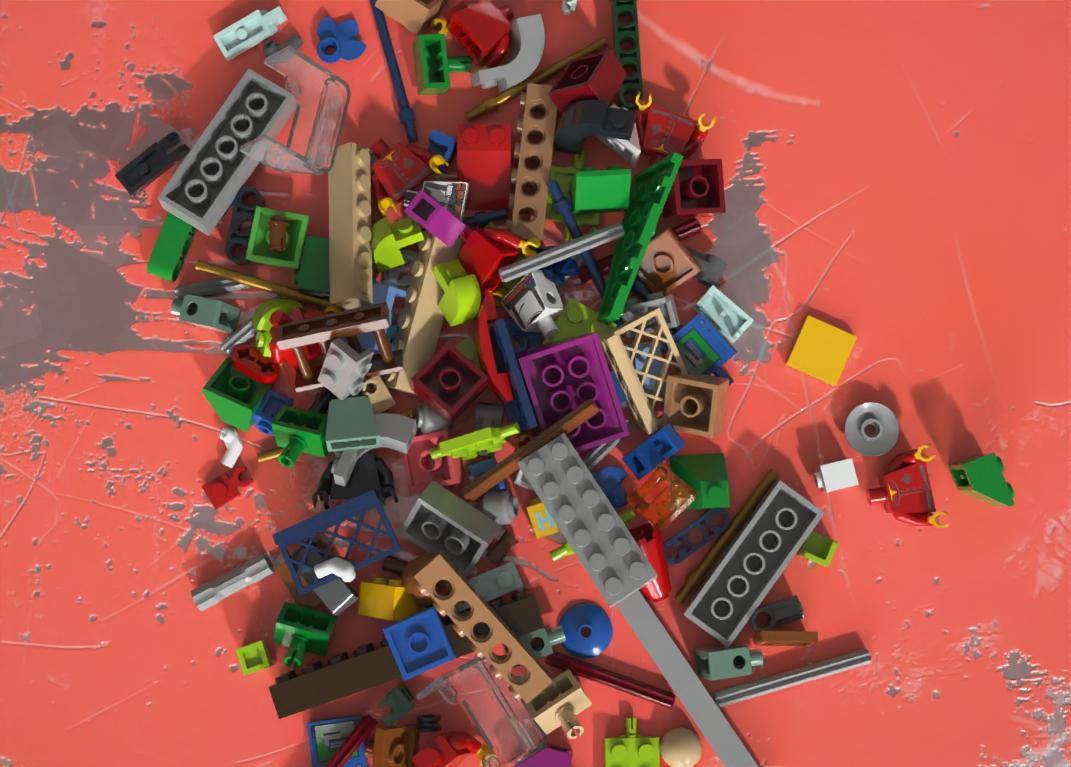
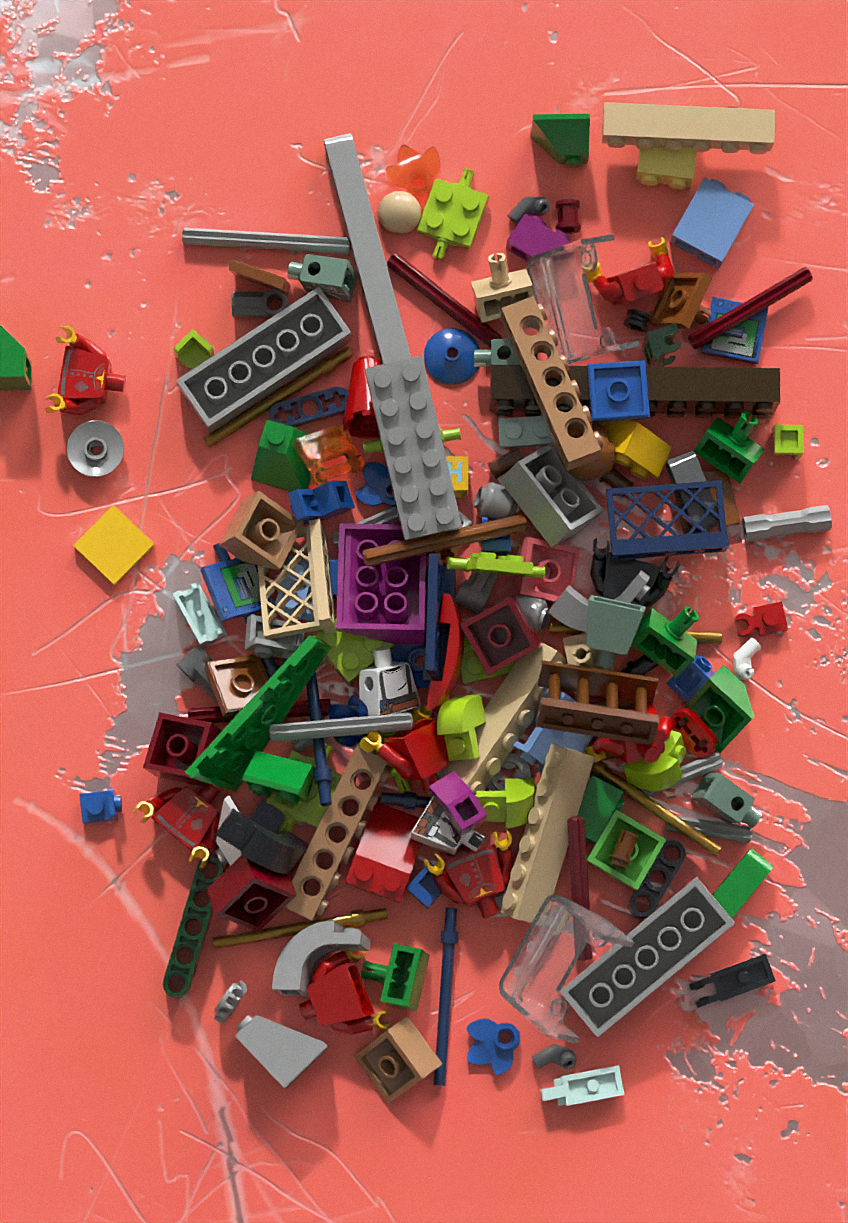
camera: 170 degrees left, 5 degrees down
white arm [314,557,356,582] -> none
light grey bracket [318,337,374,401] -> none
white brick [813,458,859,492] -> none
none -> blue bracket [79,788,122,824]
none -> dark blue tile [250,800,285,833]
none -> dark red axle [567,816,592,961]

